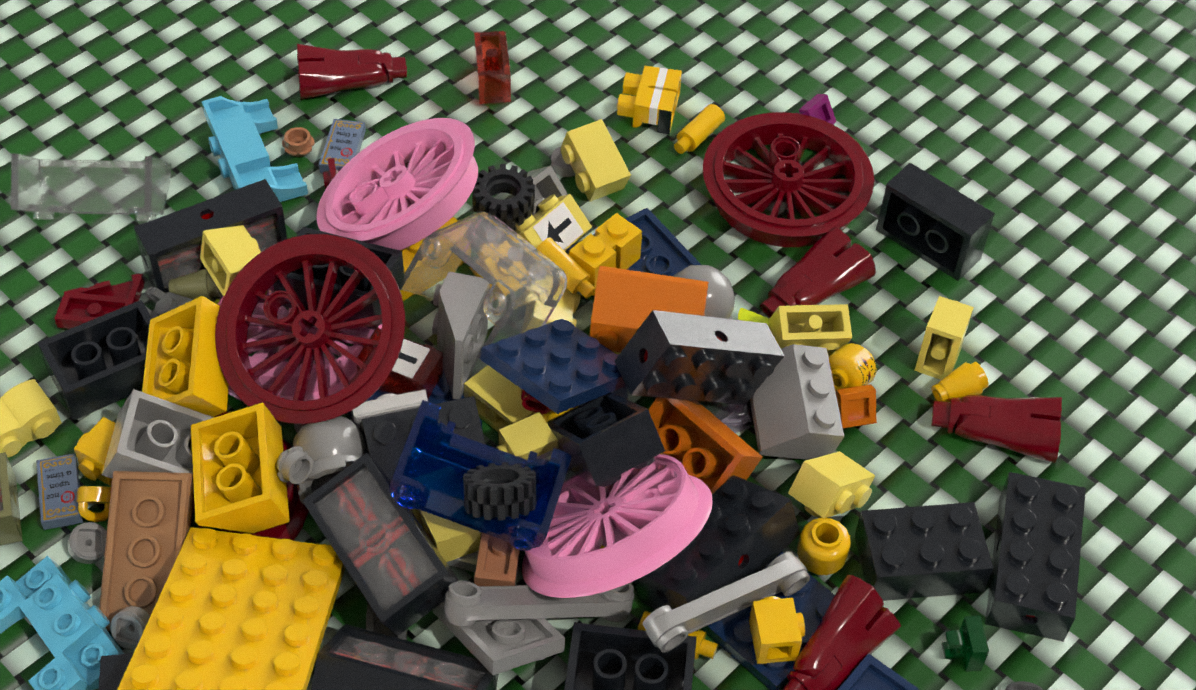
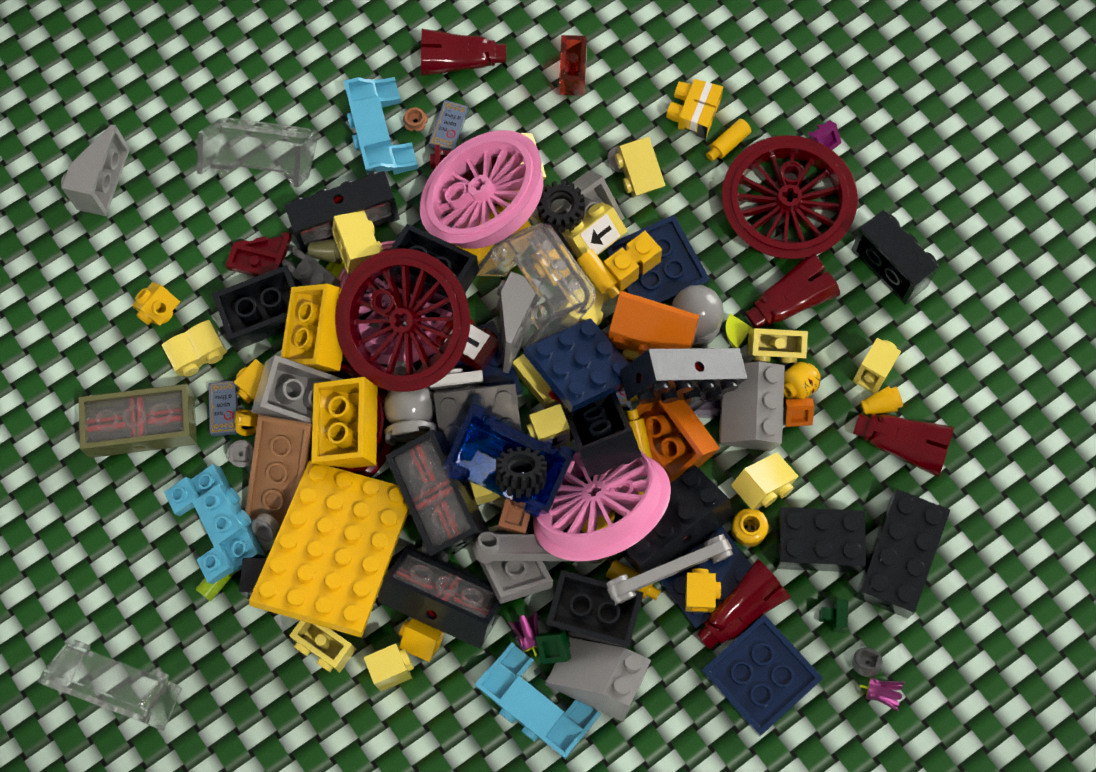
camera: 15 degrees right, 20 degrees up
light grey plate [277,446,313,484] -> none

